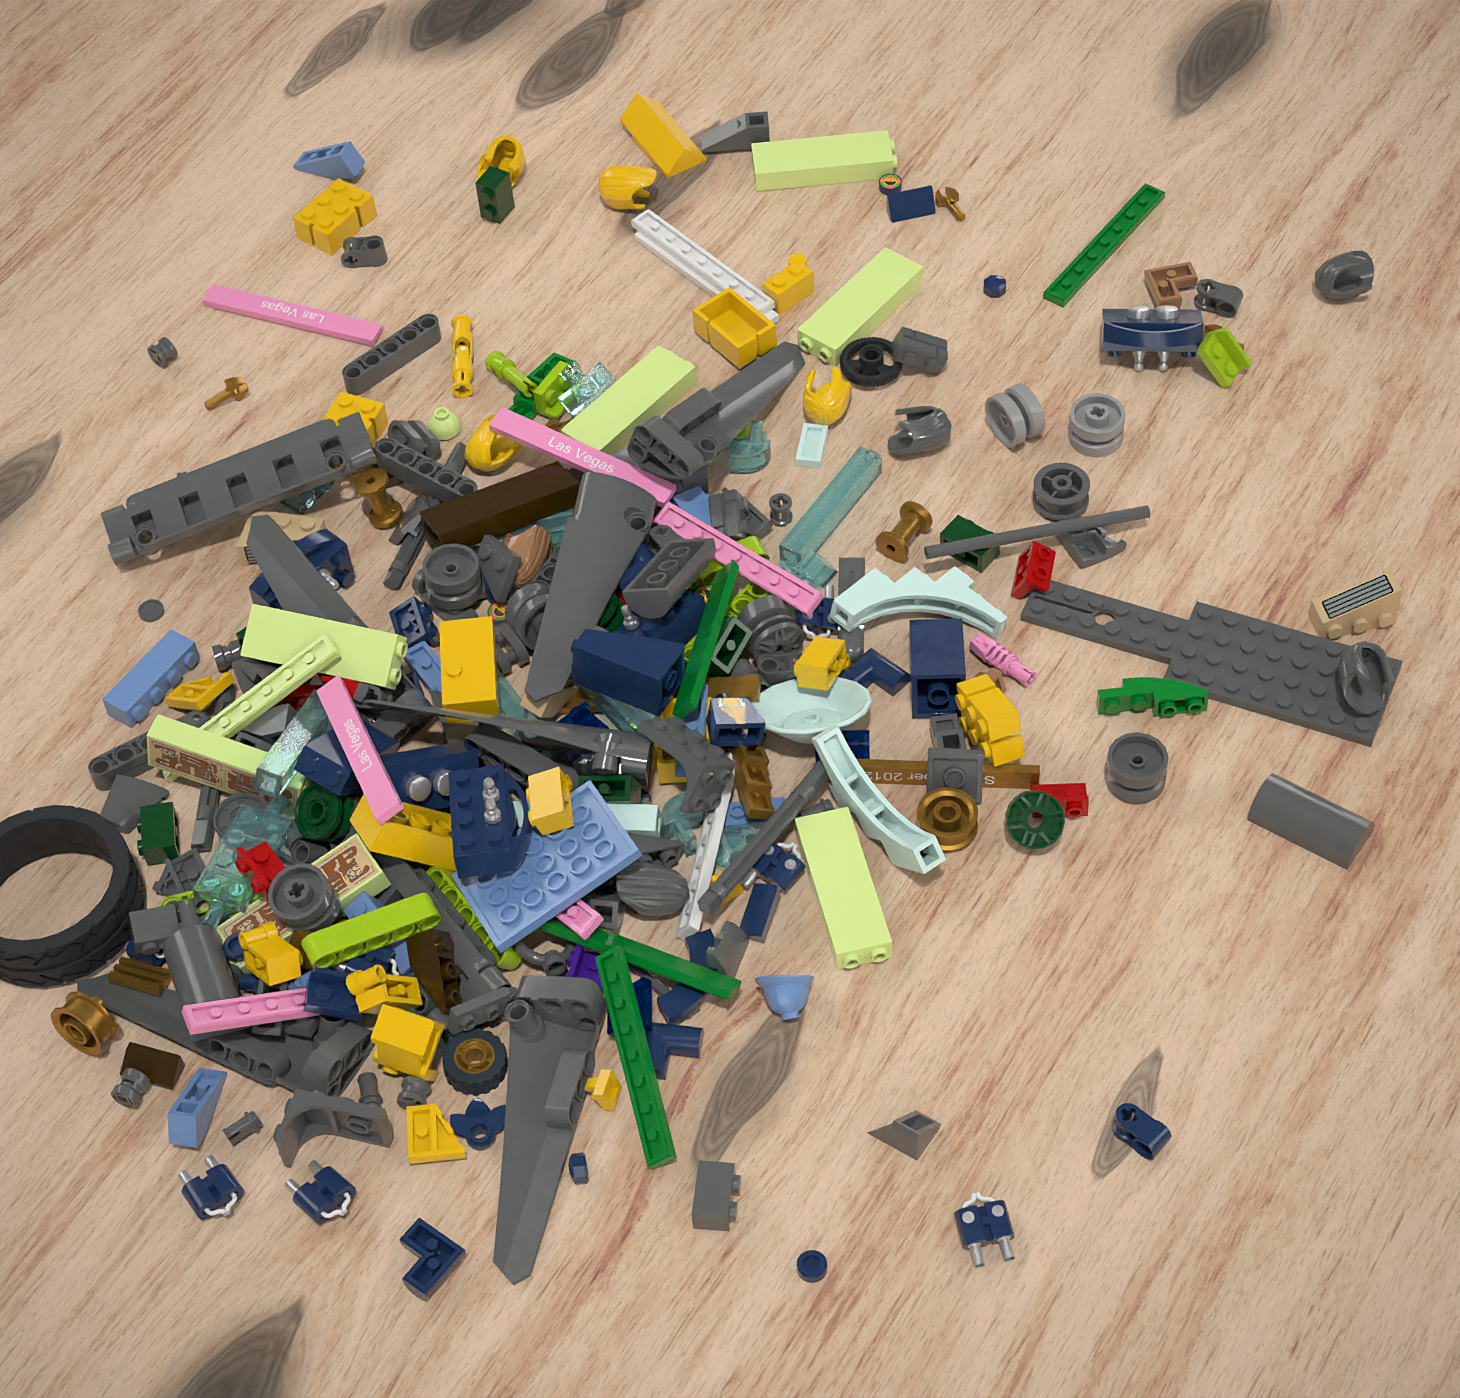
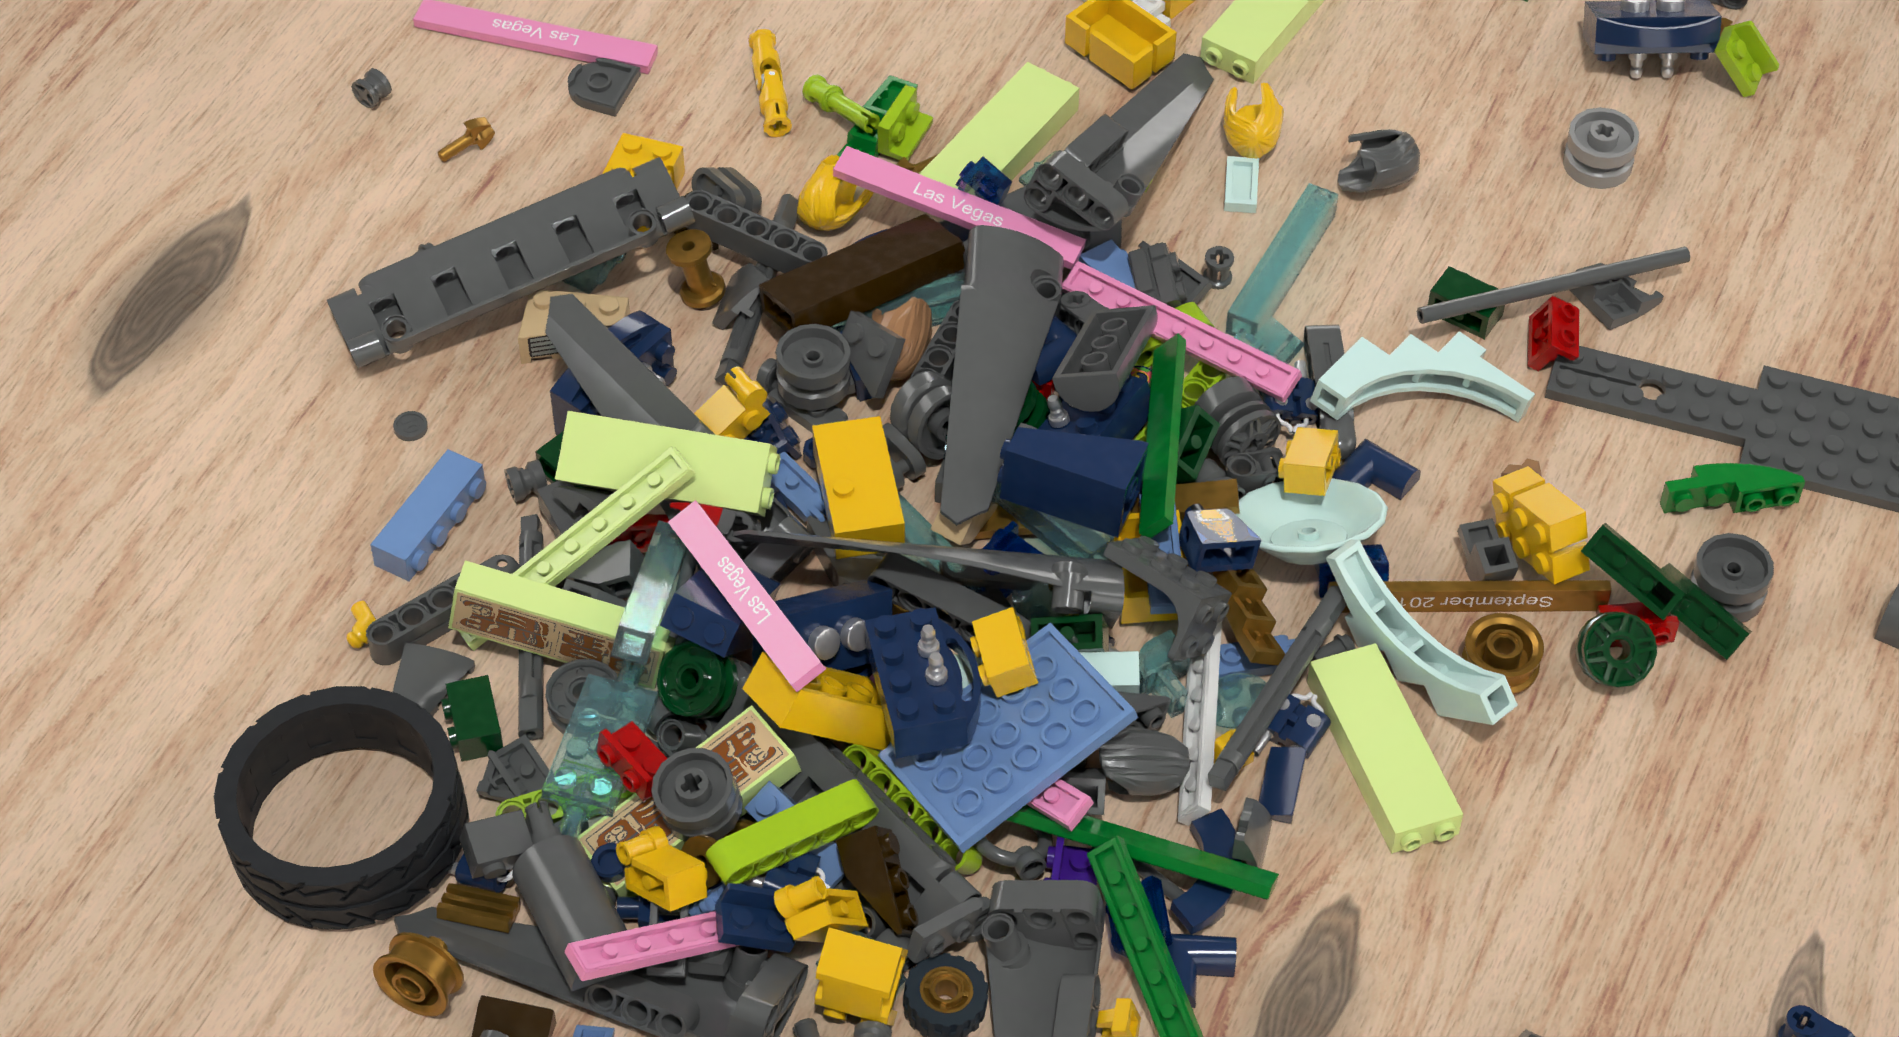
camera: 10 degrees left, 0 degrees up
yellow wing [164,672,235,711] -> none
dark grey beam [342,314,441,396] -> none
yellowish green brick [427,407,462,440] -> none
tile [487,602,507,626] -> none
clear light blue brick [557,360,616,417] -> none
clear light blue brick [728,421,771,474] -> none
medium blue hat [755,975,814,1021] -> none
black wheel [840,337,903,387] -> none
pearl gold piece [875,501,933,562] -> none
dark grey brick [892,327,948,374] -> none
dark blue slope [909,619,966,719] -> none
dark grey tile [927,748,984,803] -> none
bright pink hinge [969,634,1036,687] -> none
light grey wheel [985,383,1045,448] -> none
dark grey wheel [1033,463,1090,521] -> none
none -> yellow arm [346,601,376,649]
none -> dark grey tile [568,58,641,117]
none -> yellow hinge [694,367,770,439]
none -> clear blue bracket [955,156,1012,206]
none -> dark green bracket [1581,523,1752,660]

